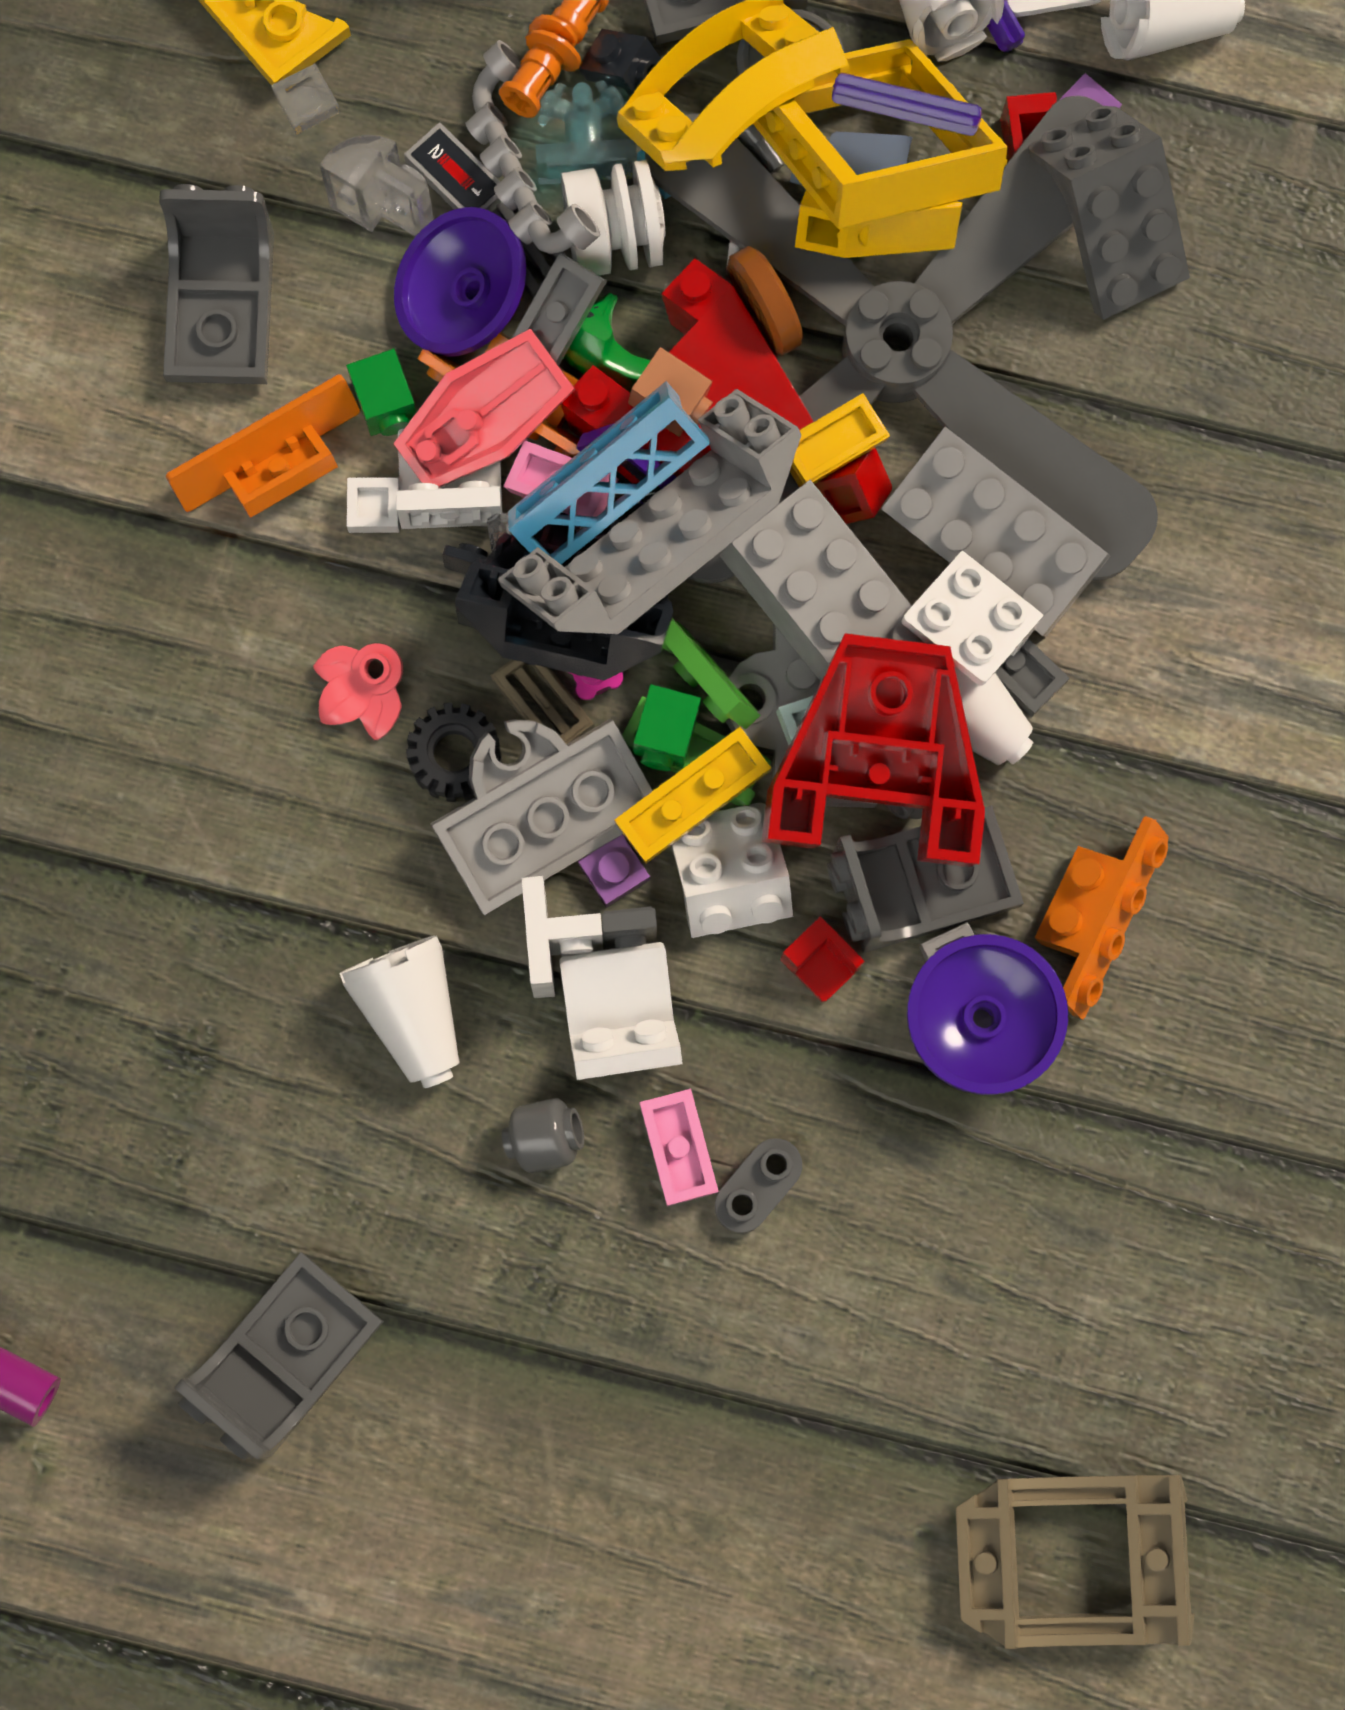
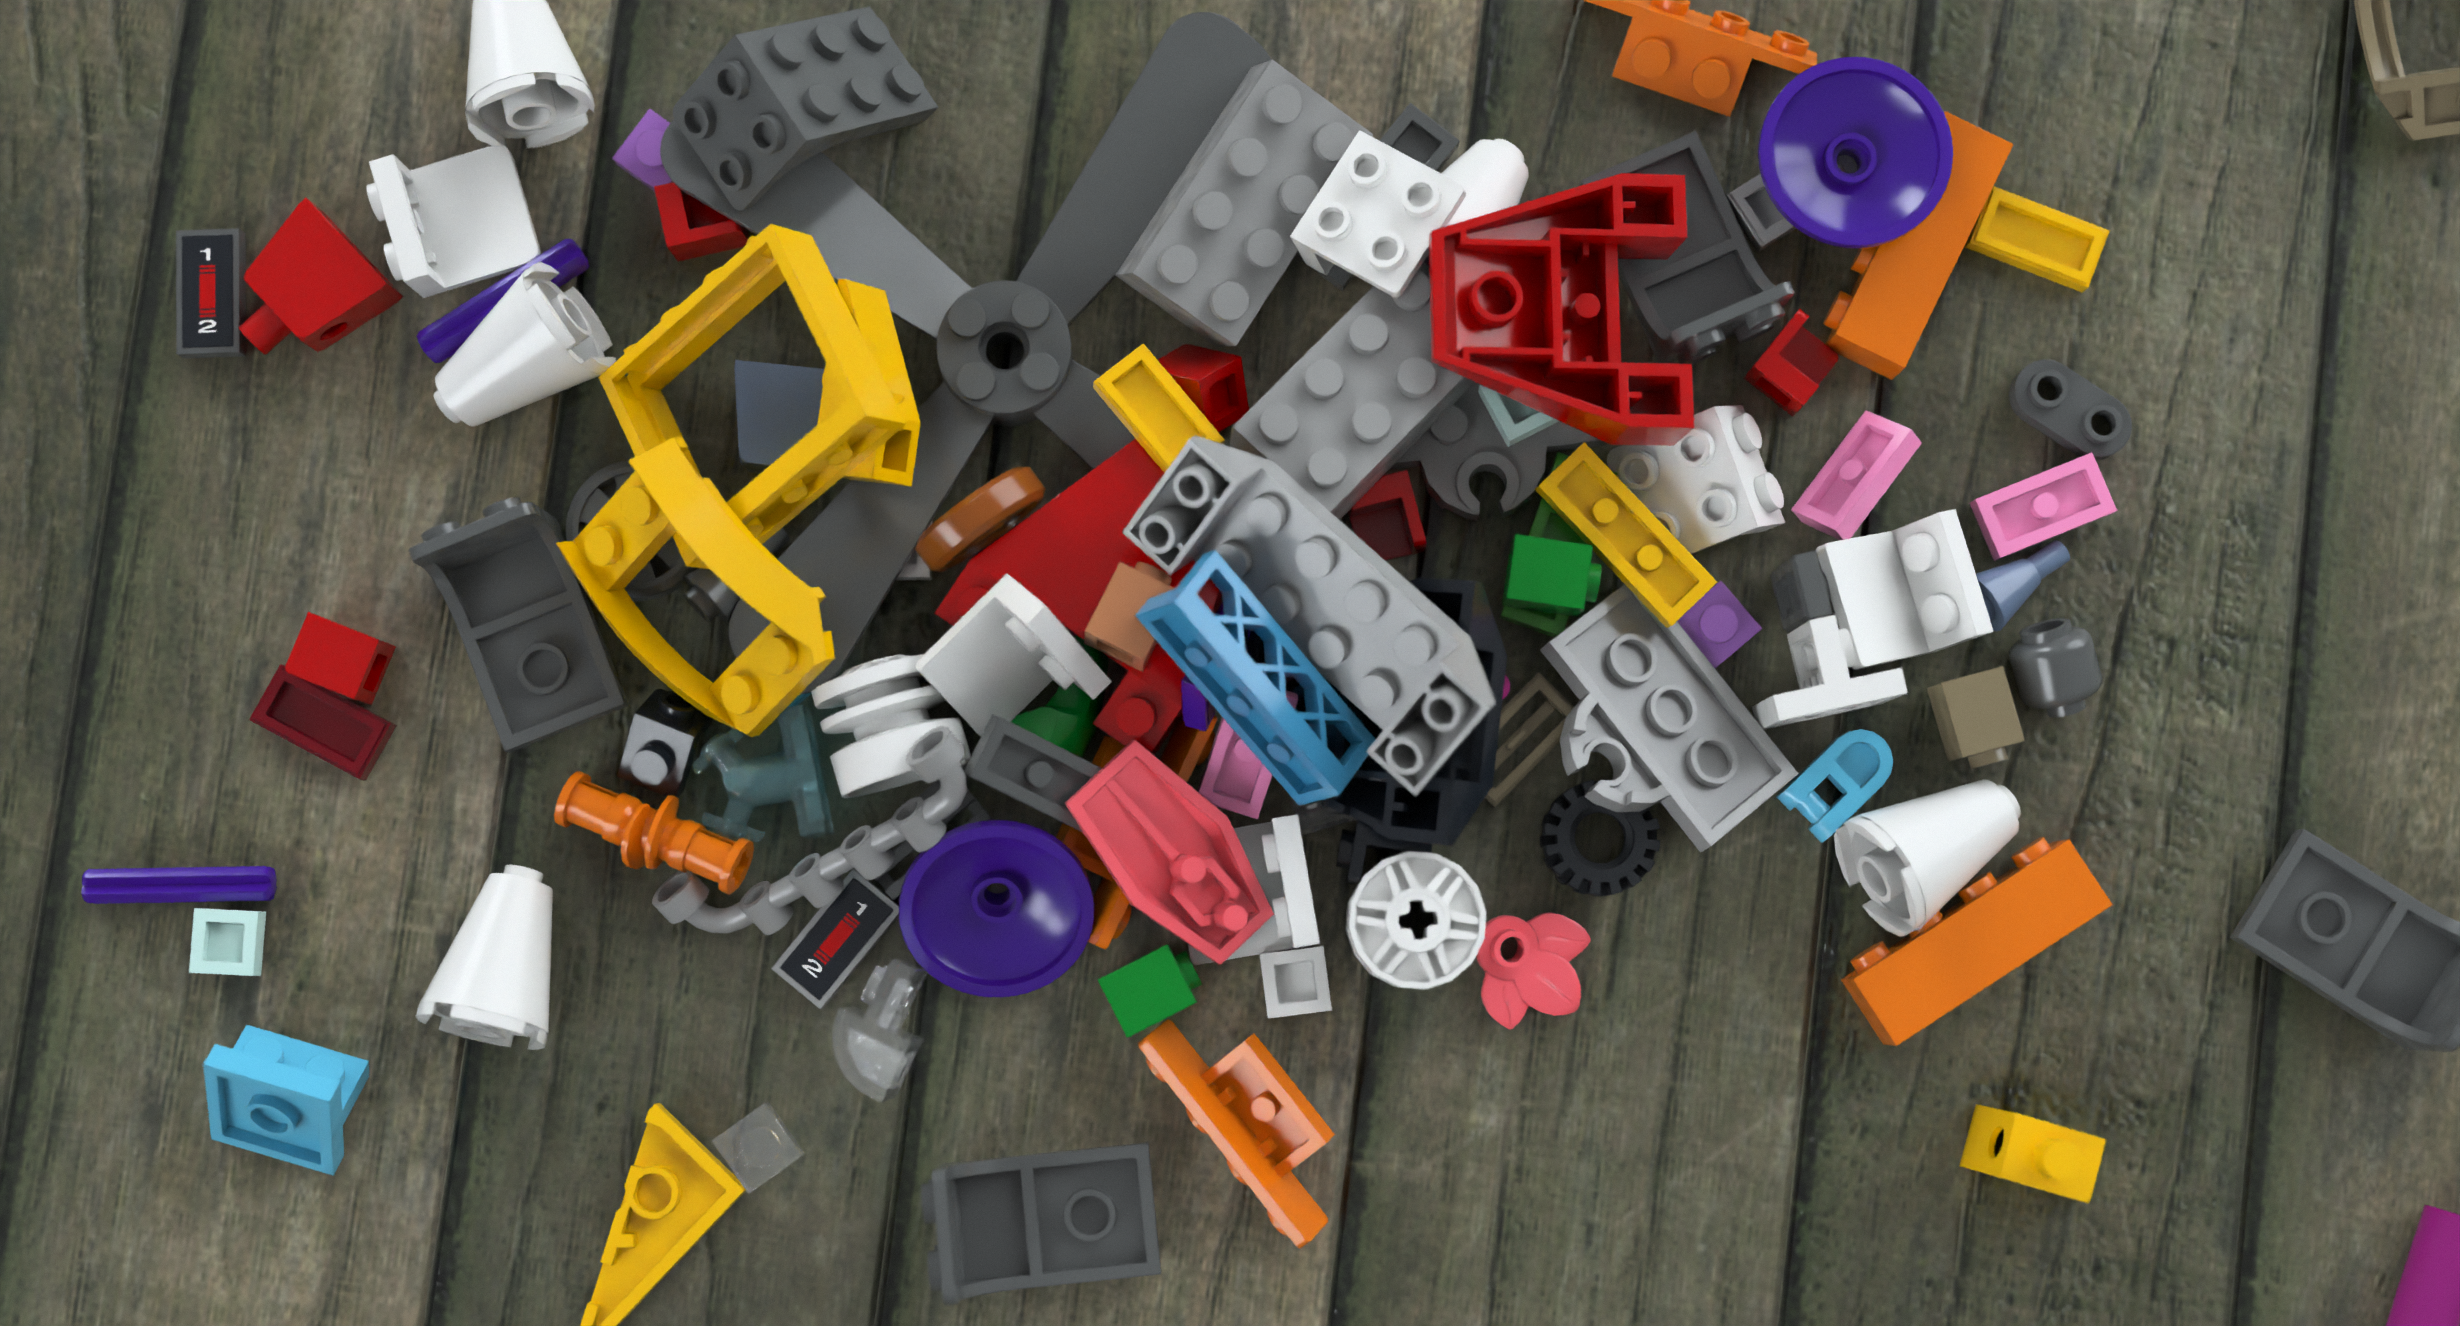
camera: 90 degrees left, 5 degrees up
bright green plate [663,618,761,729] -> none
axle [832,73,982,136] -> none
none -> white bracket [915,574,1112,737]
none -> white wheel [1345,851,1486,989]
none -> red panel [1348,470,1427,561]
none -> medium azure plate [1776,729,1893,843]
none -> bright pink plate [1791,410,1922,540]
none -> orange brick [1823,111,2014,380]
none -> orange brick [1841,837,2113,1046]
none -> dark tan brick [1927,666,2025,769]
none -> yellow torso [1959,1104,2106,1203]
none -> yellow tile [1965,186,2110,293]
none -> sand blue cone [1976,540,2070,631]

